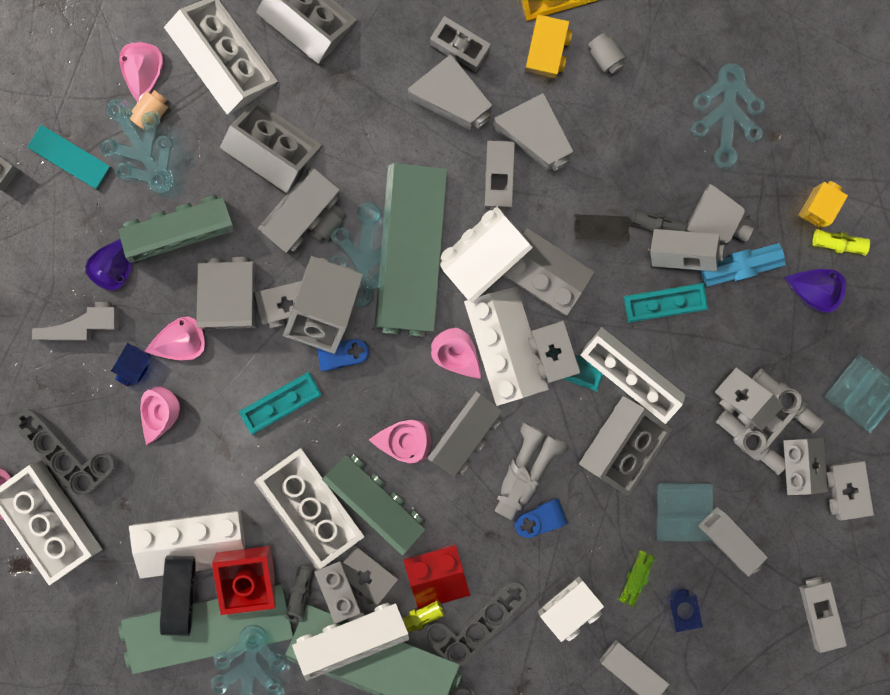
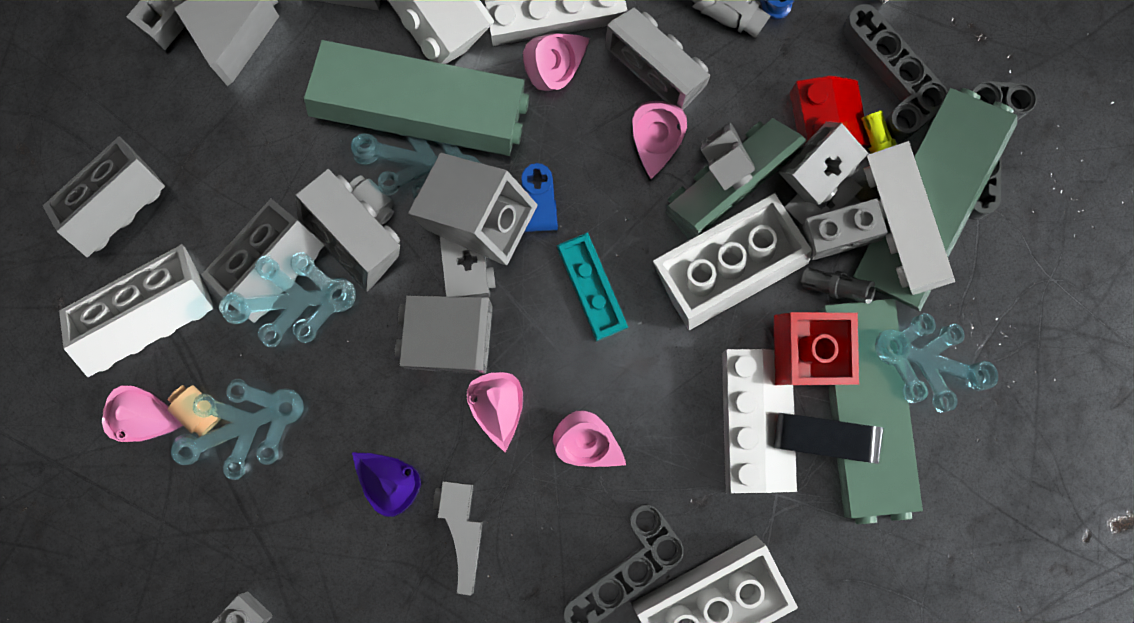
camera: 85 degrees left, 5 degrees down
teal tile [27,125,111,190] -> none
clear blue brick [111,343,155,387] -> none
sand green slope [118,195,234,263] -> none
none -> clear light blue plant [219,252,356,347]
none -> light grey slope [701,122,755,190]
none -> brick [779,122,869,205]

